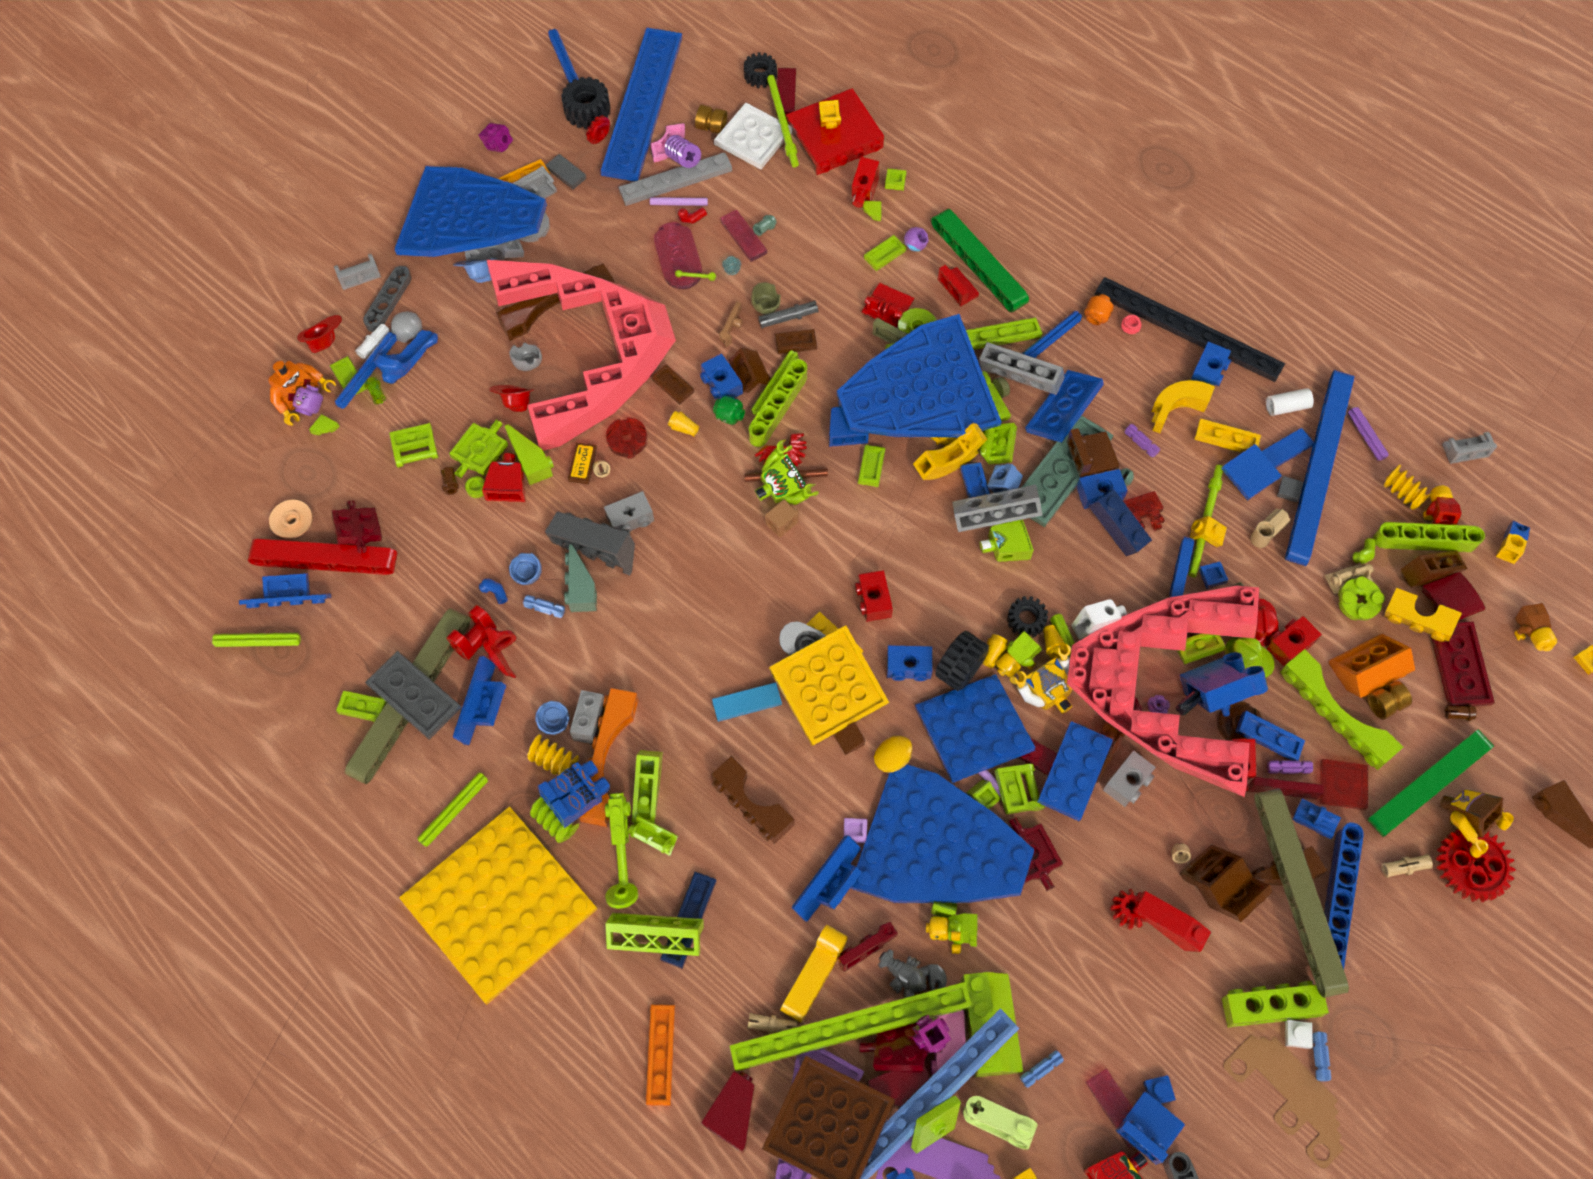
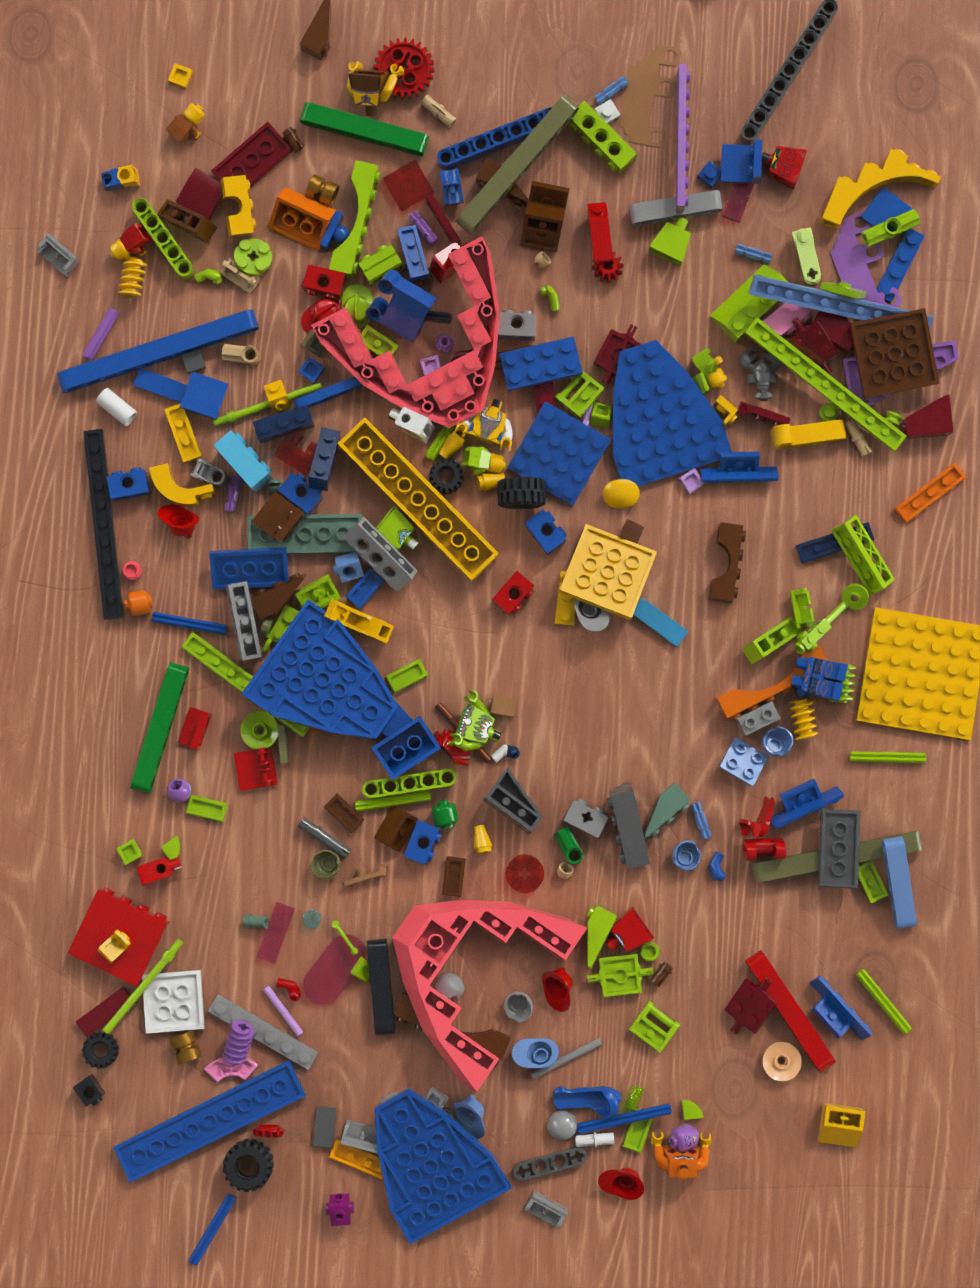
camera: 125 degrees left, 20 degrees up
tile [568,442,597,485] -> none
magenta brick [912,1014,952,1053] -> none
none -> black brick [73,1074,105,1106]
none -> red piece [157,504,199,538]
none -> light grey piece [189,458,228,488]
none -> medium azure brick [213,430,272,494]
none -> reddish brown slope [251,573,306,620]
none -> dark blue brick [253,405,315,443]
none -> blue tile [320,211,350,252]
none -> yellow brick [337,417,499,582]
none -> lime tile [350,956,370,983]
none -> lime brick [358,245,403,286]
none -> black beam [367,938,395,1036]
none -> blue slope [371,716,441,780]
none -> lavender tile [420,355,441,376]
none -> light grey hair [434,972,465,1000]
none -> dark grey wedge [483,767,543,835]
none -> arm [491,745,520,763]
none -> medium blue piece [512,1038,559,1069]
none -> light grey bar [530,1038,603,1079]
none -> lime arm [540,285,560,311]
none -> green piece [554,826,583,865]
none -> light grey beam [629,190,723,226]
none -> lime torso [649,217,691,267]
none -> medium lavender plate [676,64,690,213]
none -> yellow bracket [714,395,738,427]
none -> medium blue hinge [719,737,769,787]
none -> yellow slope [818,1103,866,1148]
none -> lime plate [819,403,839,422]
none -> medium blue beam [882,836,917,930]
none -> lime bush [884,411,903,427]

